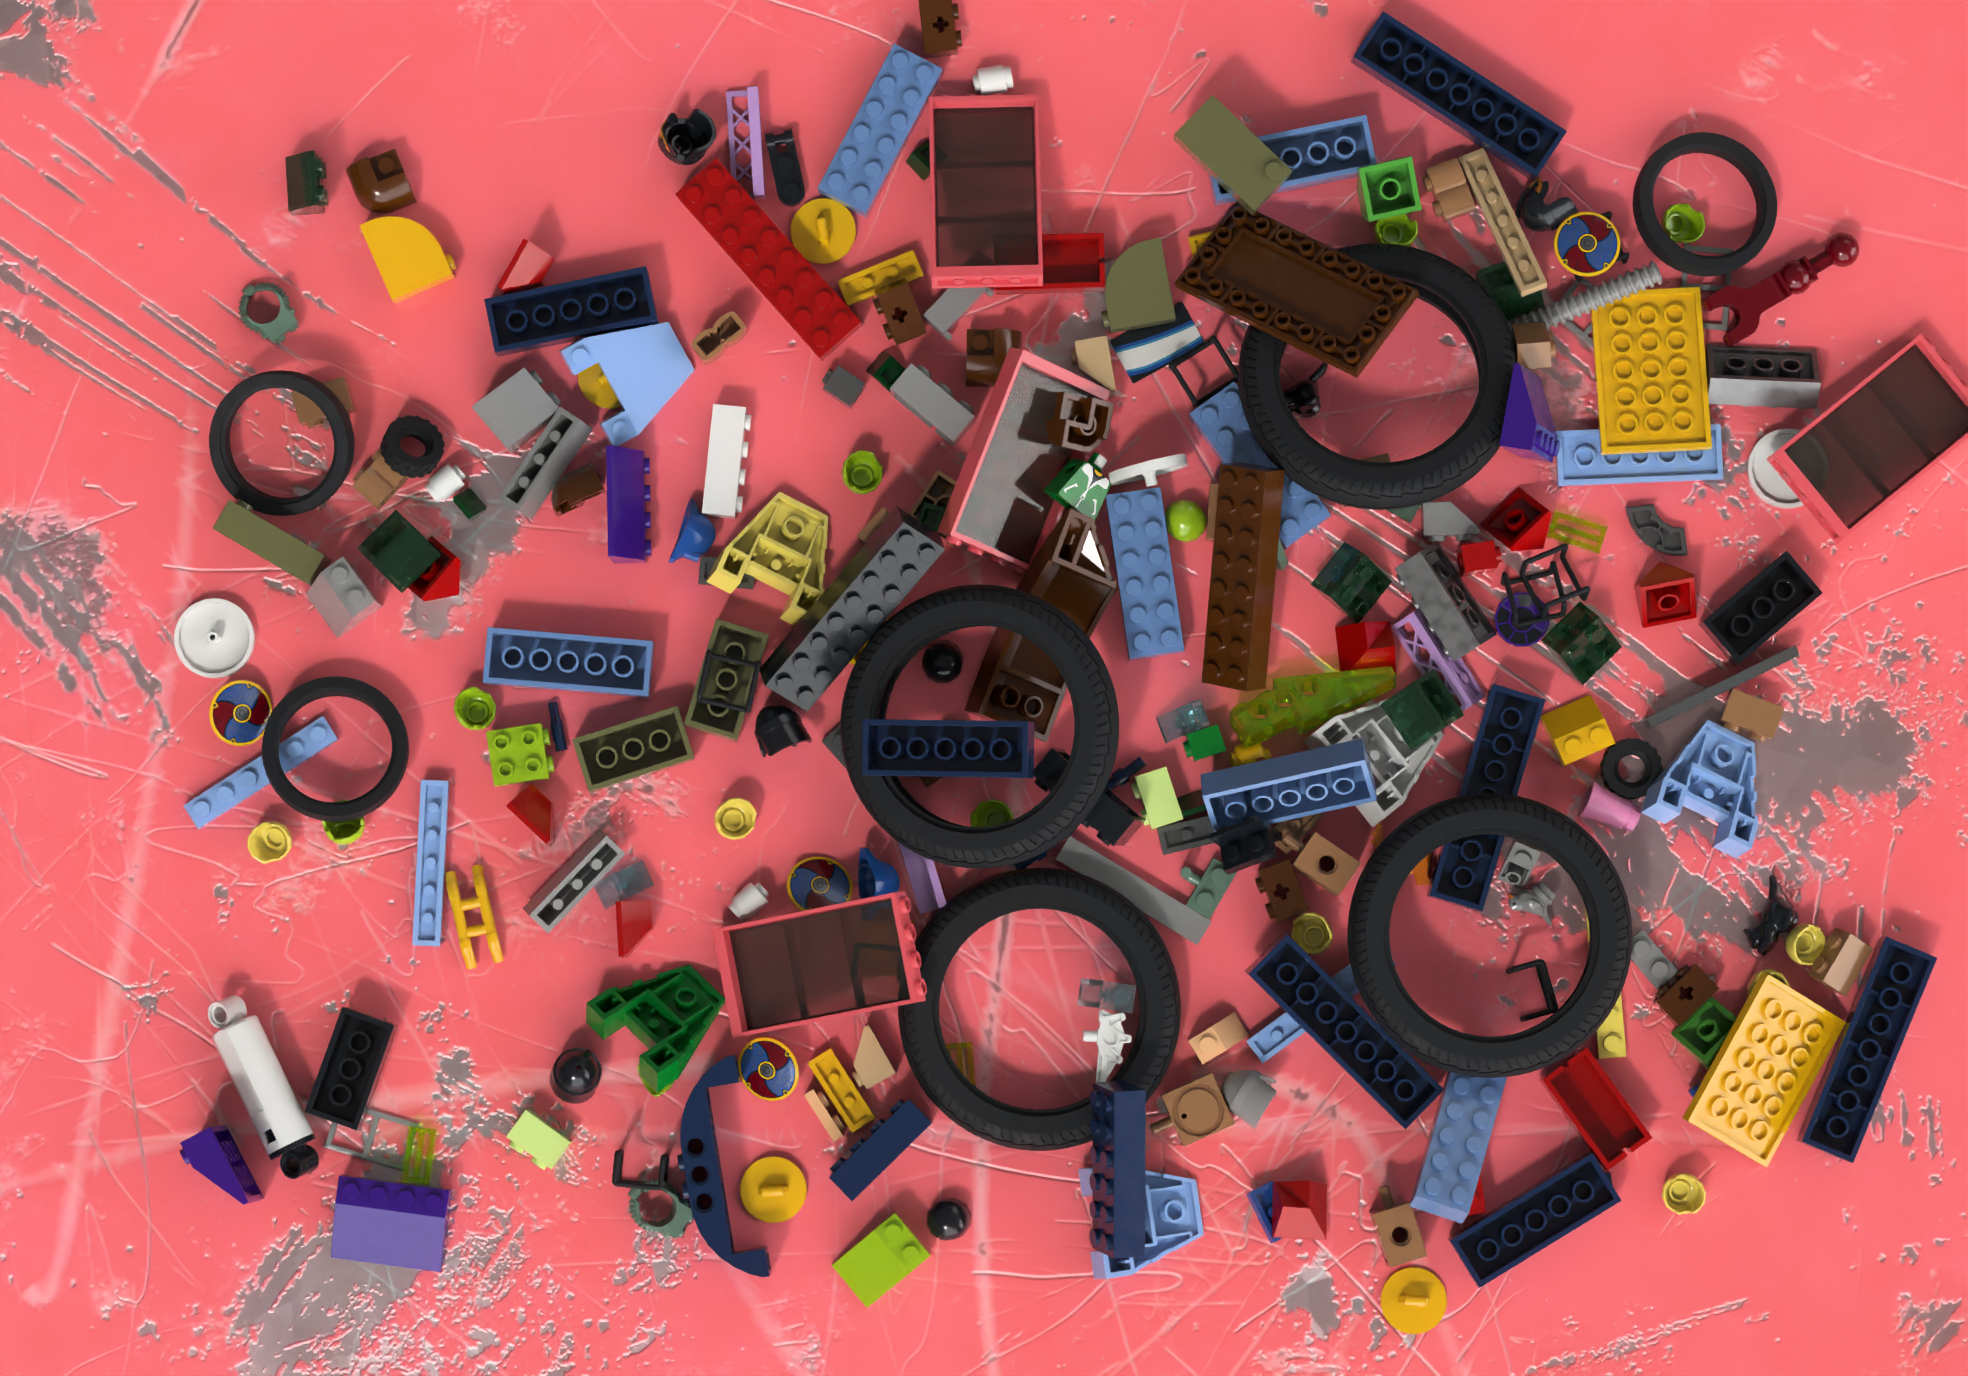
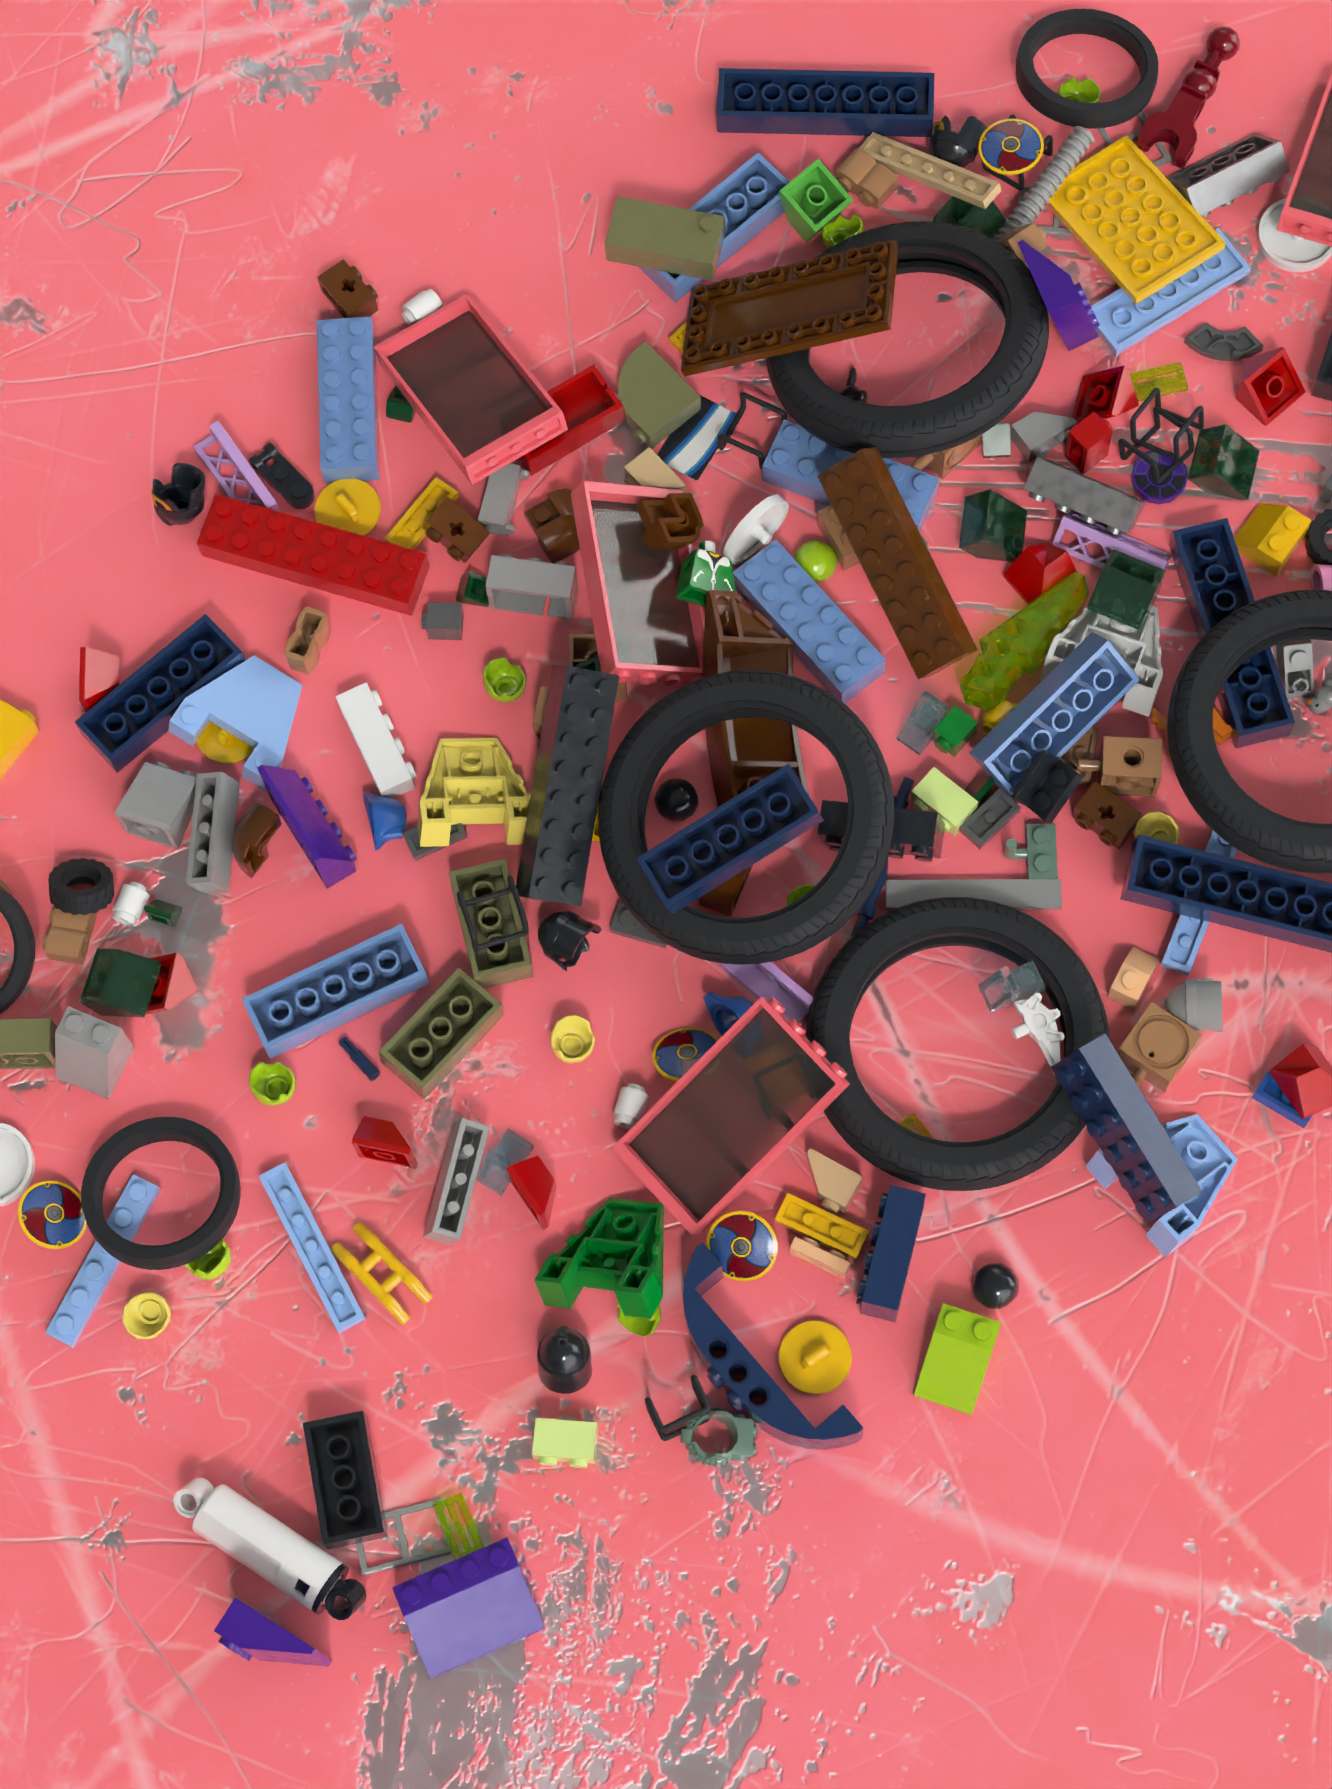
camera: 25 degrees left, 15 degrees down
lime brick [486,723,555,787] -> none

